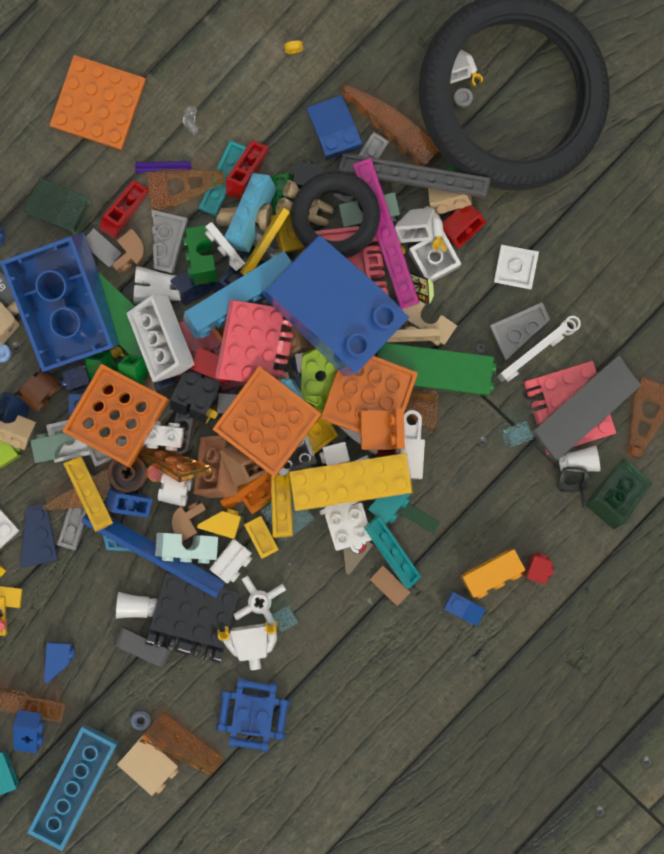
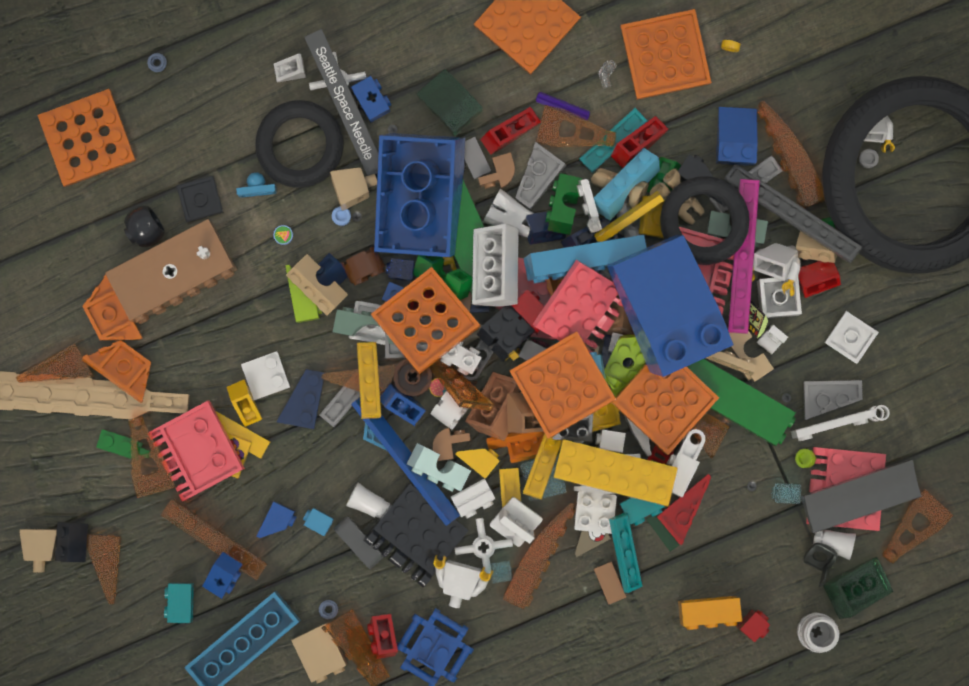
camera: 25 degrees right, 0 degrees up
orange bracket [360,409,405,450] -> none
blue slope [443,591,486,626] -> none
none -> dark azure brick [303,508,334,536]
none -> red brick [367,614,398,659]
none -> white bracket [490,497,543,547]
none -> clear orange slope [502,503,575,610]
none -> orange plate [620,9,712,100]
none -> red wing [656,474,711,546]
none -> white plate [757,325,788,355]
none -> lime tile [795,449,816,468]
none -> white piece [797,612,839,653]

